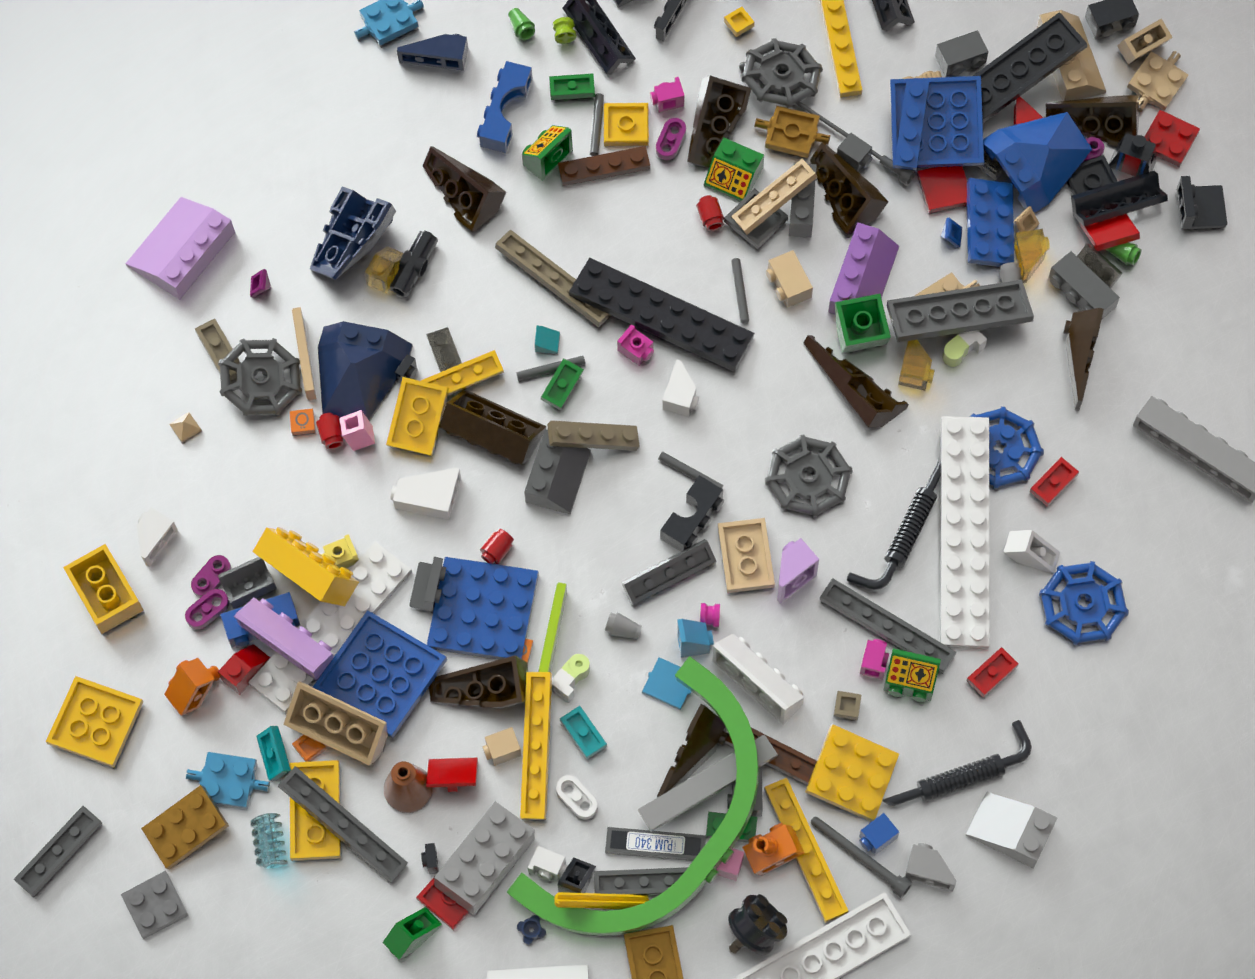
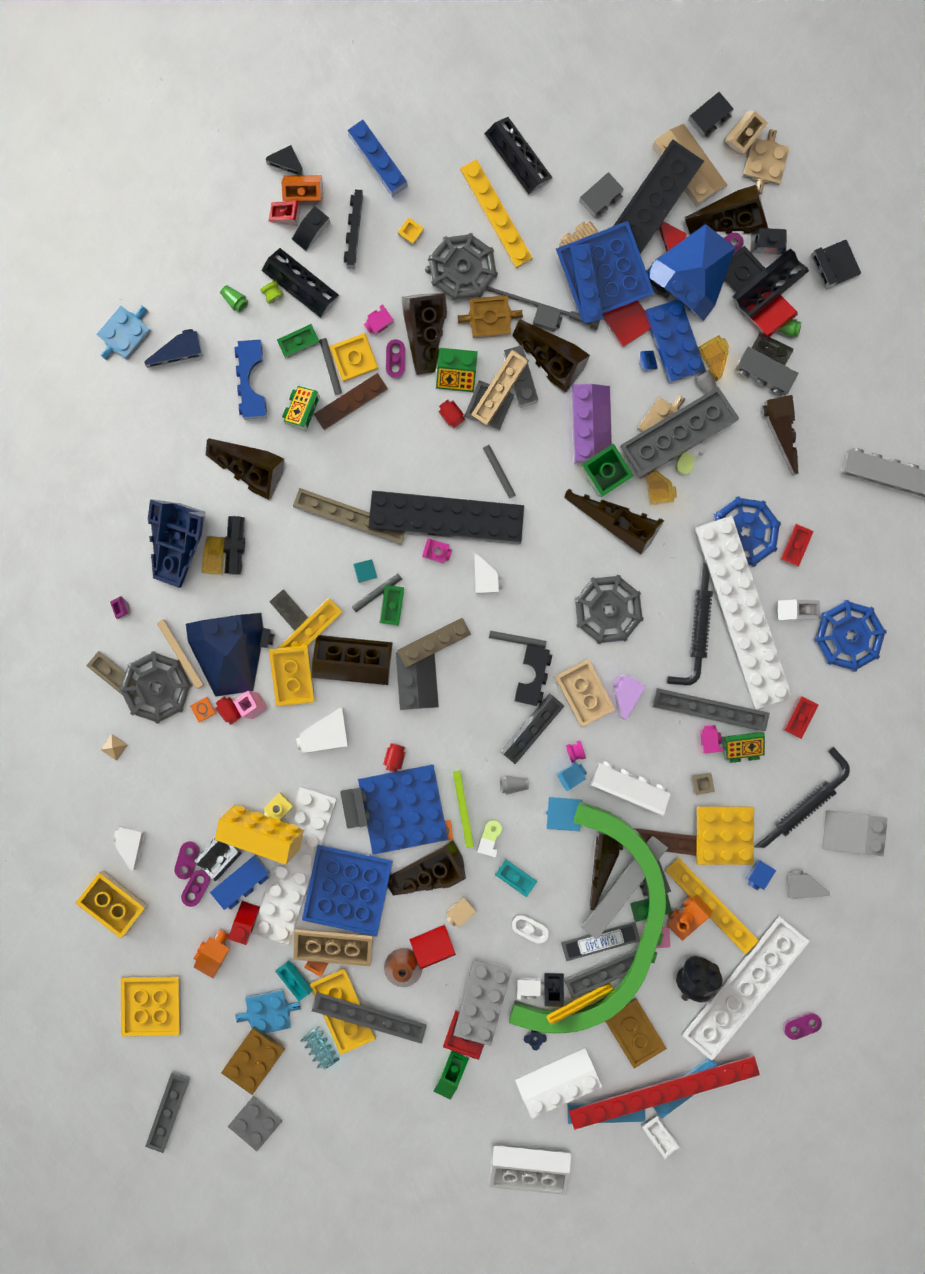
camera: 25 degrees left, 20 degrees up
lavender slope [125,197,235,300] -> none
lavender slope [234,598,334,681] -> none
black plate [421,843,439,874] -> none
yellow plate [520,672,552,820] -> none
tan brick [766,250,813,308] -> none
dark grey piece [811,817,913,898] -> none
tan slope [1014,206,1040,238] -> none
red plate [1144,110,1200,167] -> none

